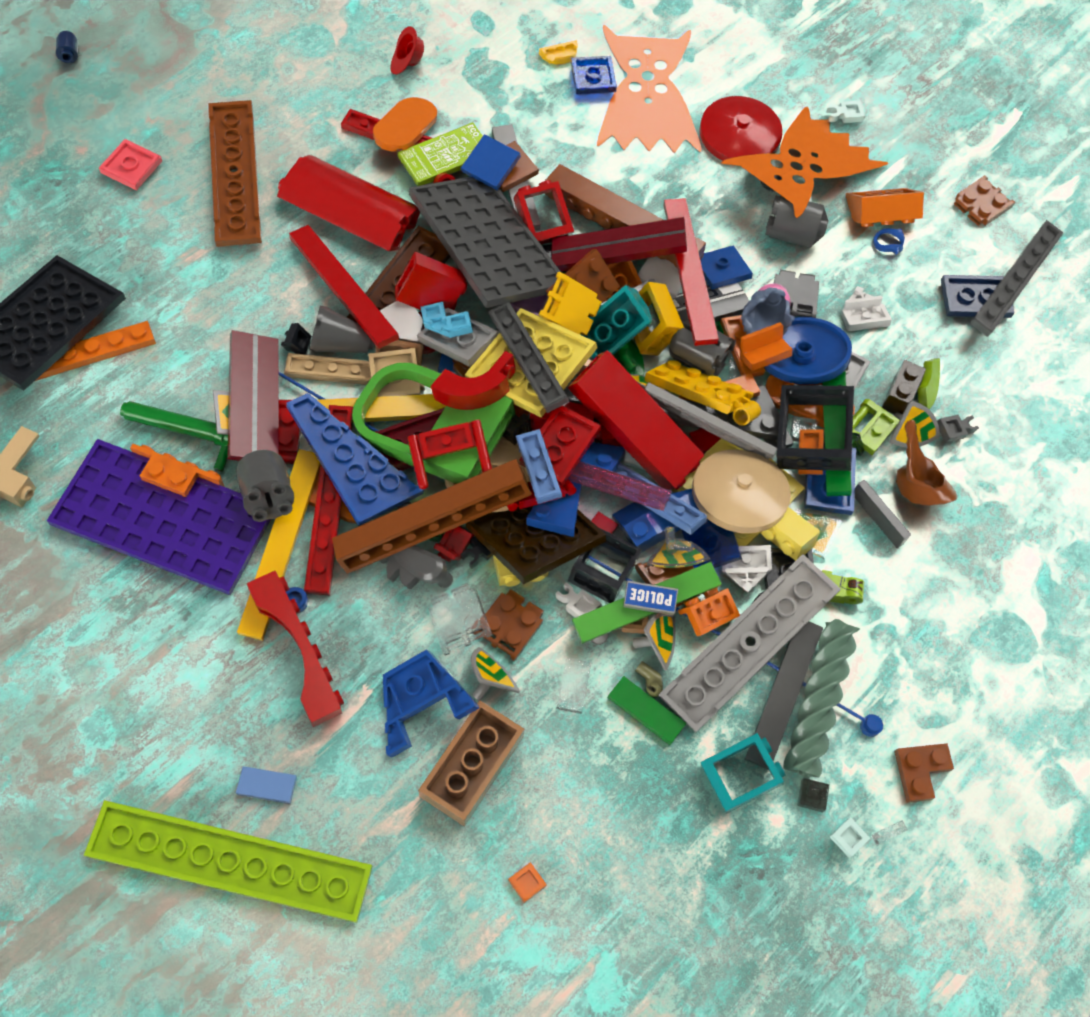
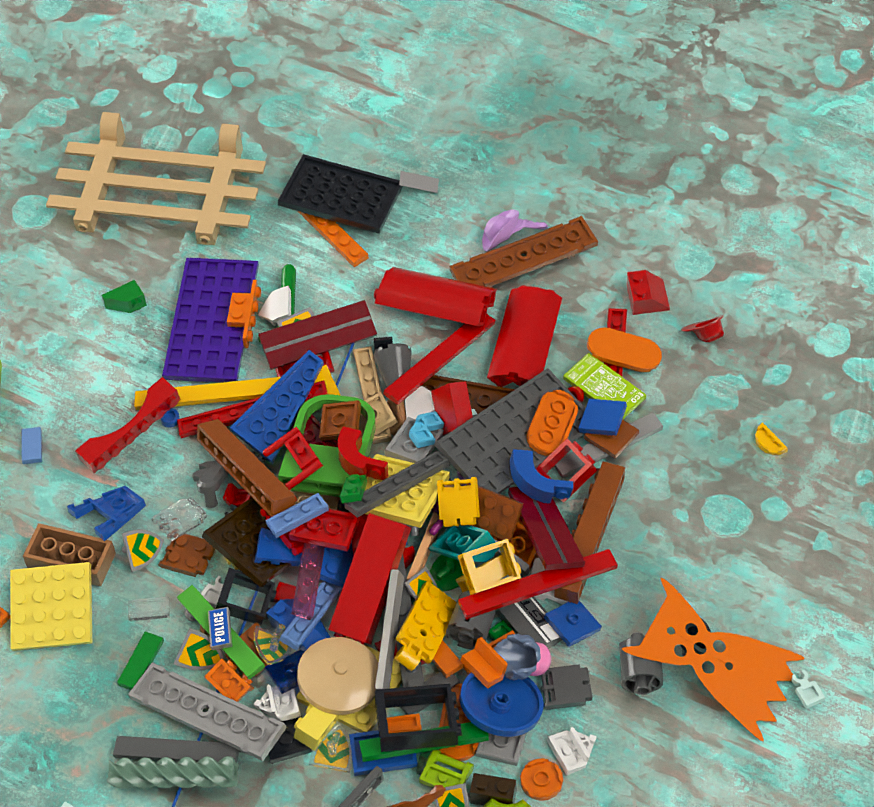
camera: 85 degrees right, 10 degrees down
dark blue brick [55,31,78,63] -> none
coral plate [99,139,162,191] -> none
dark grey cylinder [236,450,294,522] -> none
clear blue plate [571,56,617,94] -> none
piece [597,25,702,152] -> none
olive arm [635,661,663,697] -> none
red dish [699,96,783,161] -> none
teal window [700,733,786,814] -> none
clear smoke tile [797,778,830,812] -> none
lime leg [822,570,864,604] -> none
orange slope [846,188,924,227] -> none
blue piece [873,228,905,255] -> none
none -> light yellow plate [10,562,92,651]
none -> green slope [101,280,147,313]
none -> white slope [258,286,291,326]
none -> dark orange plate [319,400,361,441]
none -> green plate [340,474,367,503]
none -> red cylinder [374,267,497,326]
none -> light grey sticker [399,171,439,193]
none -> yellow window [457,539,521,595]
none -> lavender hat [482,210,548,252]
none -> blue arch [510,449,573,504]
none -> orange tile [520,758,563,801]
none -> orange tile [527,390,578,456]
none -> red slope [626,270,670,315]

